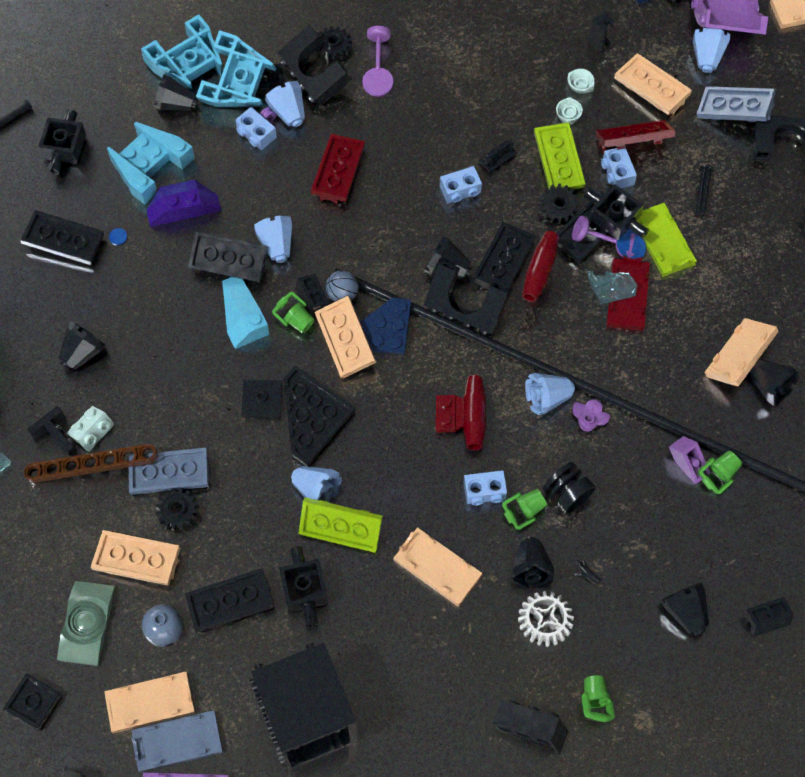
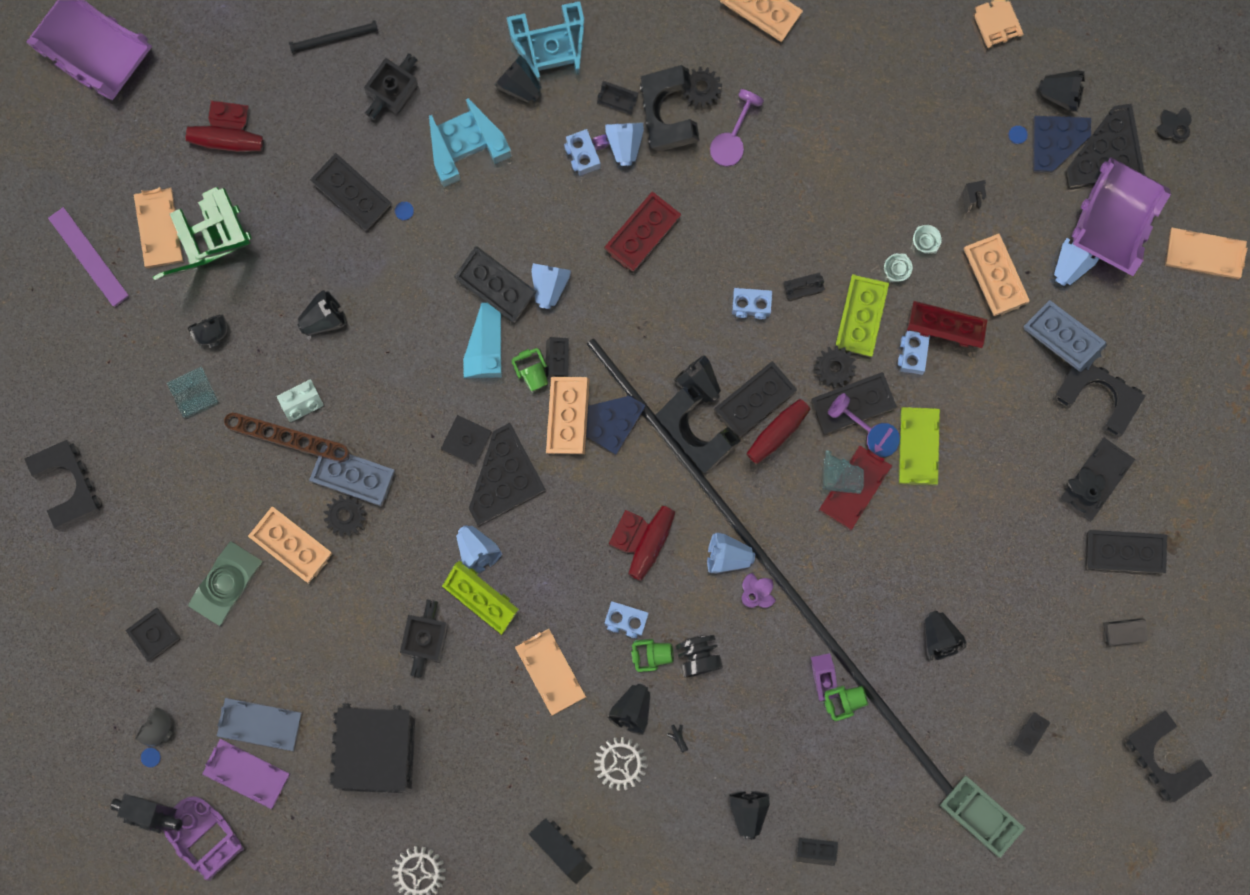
camera: 25 degrees right, 15 degrees up
black bracket [26,405,77,457] -> none
light nougat piece [104,672,195,734] -> none
sand blue cylinder [142,604,184,647] -> none
dark purple wedge [147,180,221,227] -> none
black piece [185,568,275,633] -> none
medium azure wedge [196,30,276,107] -> none
sand blue piece [326,270,359,302] -> none
bright green piece [582,675,615,722] -> none
black brick [584,184,649,240] -> none
black axle [695,165,714,217] -> none
light nougat piece [705,318,779,386] -> none

